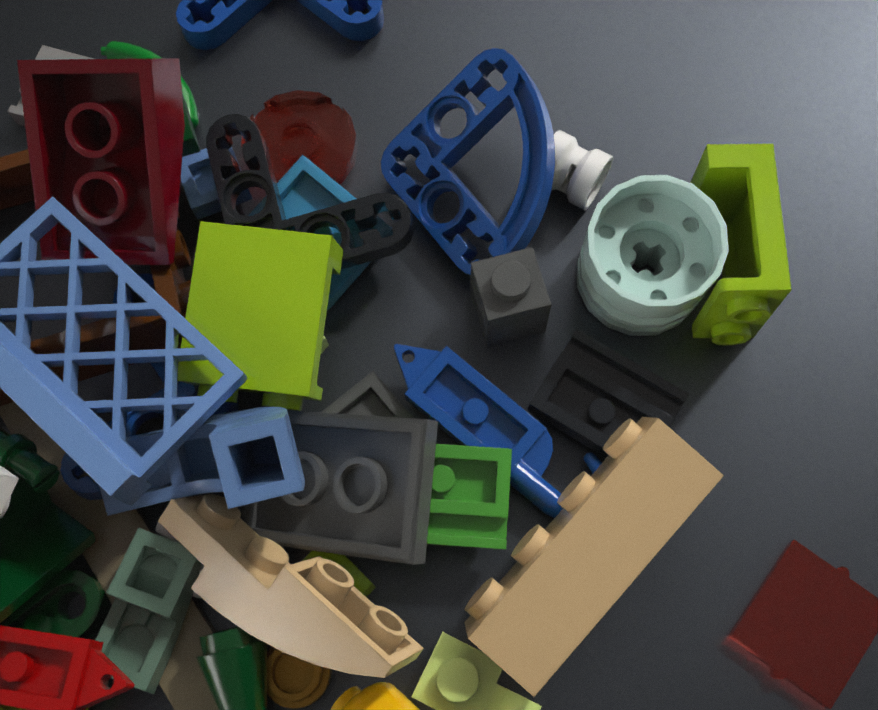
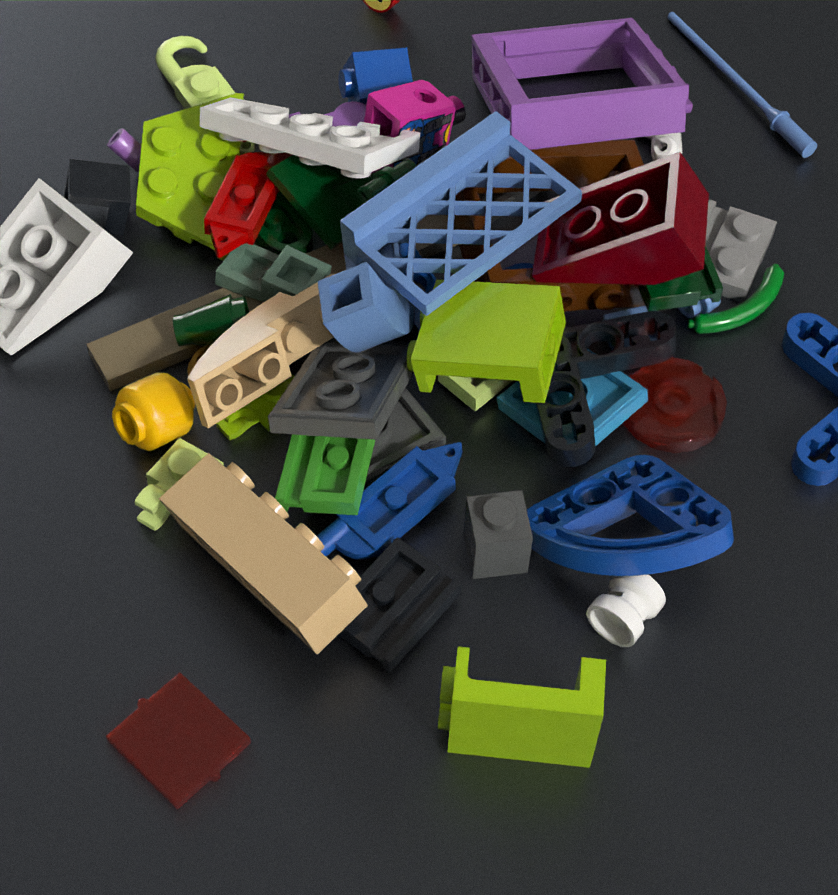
camera: 90 degrees right, 15 degrees down
light aqua wheel [576,175,729,336] -> none

